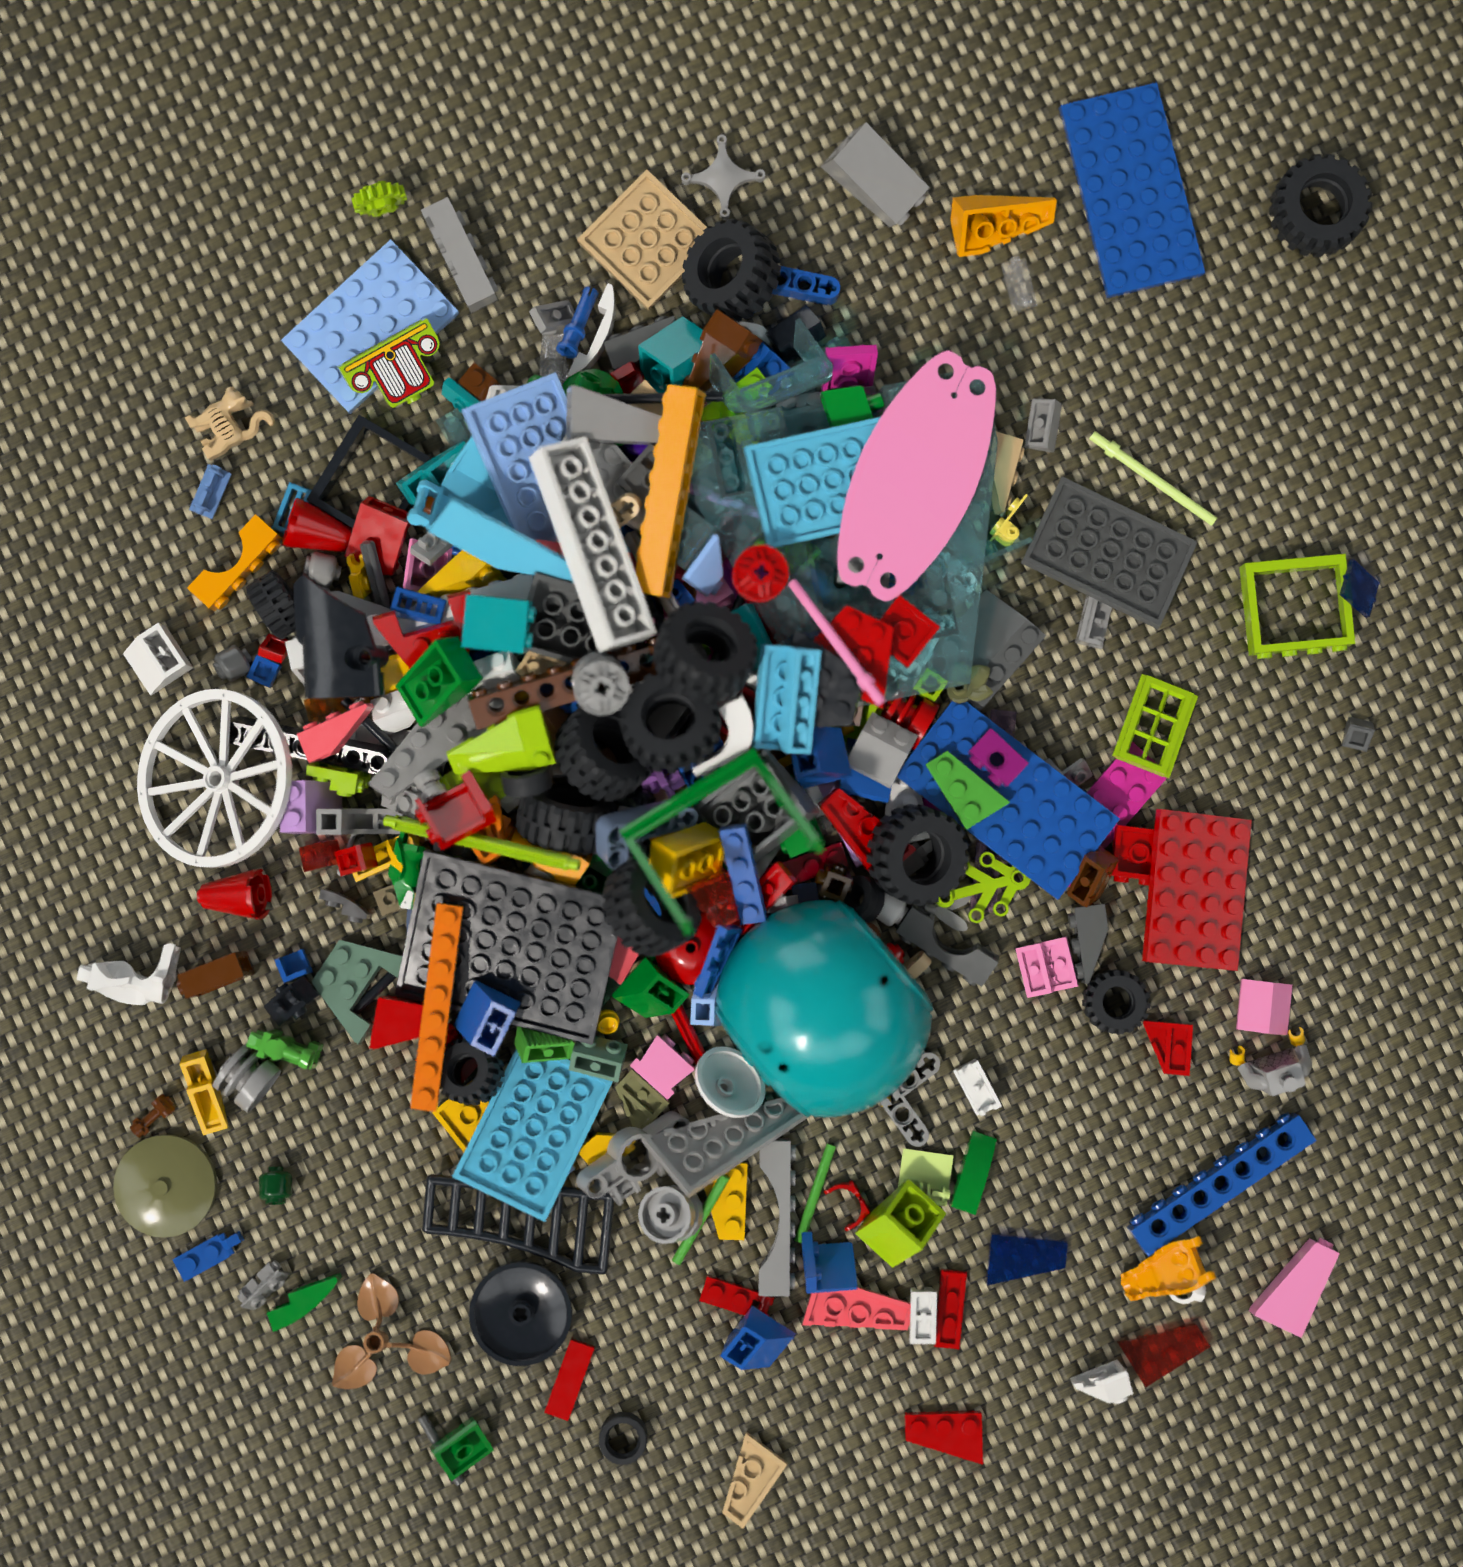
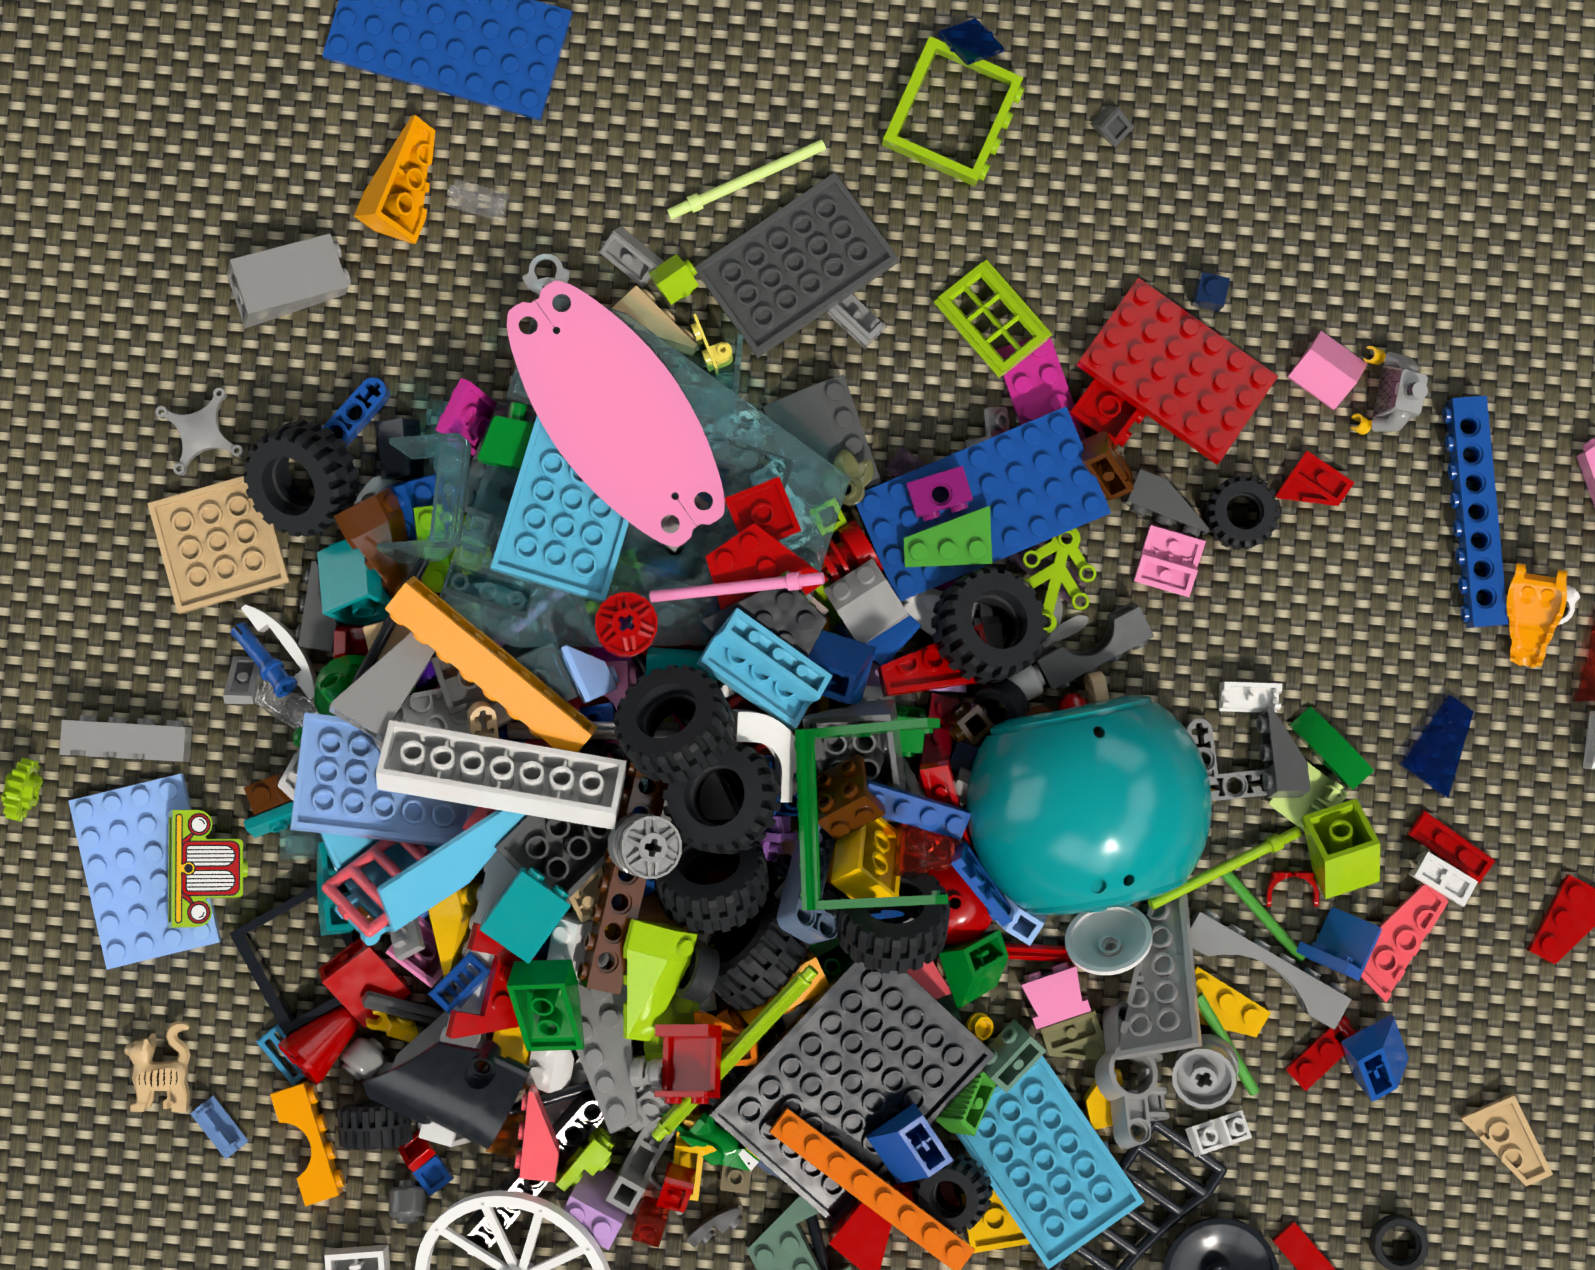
camera: 65 degrees left, 0 degrees up
none -> coral bar [322,840,430,937]
none -> white piece [522,254,570,295]
none -> lime brick [648,254,699,305]
none -> reddish brown bracket [816,754,885,840]
none -> lime bar [1148,826,1302,910]
none -> white slope [1185,1110,1252,1157]
none -> dark blue brick [1191,272,1230,312]
none -> dark grey slope [1256,707,1311,798]

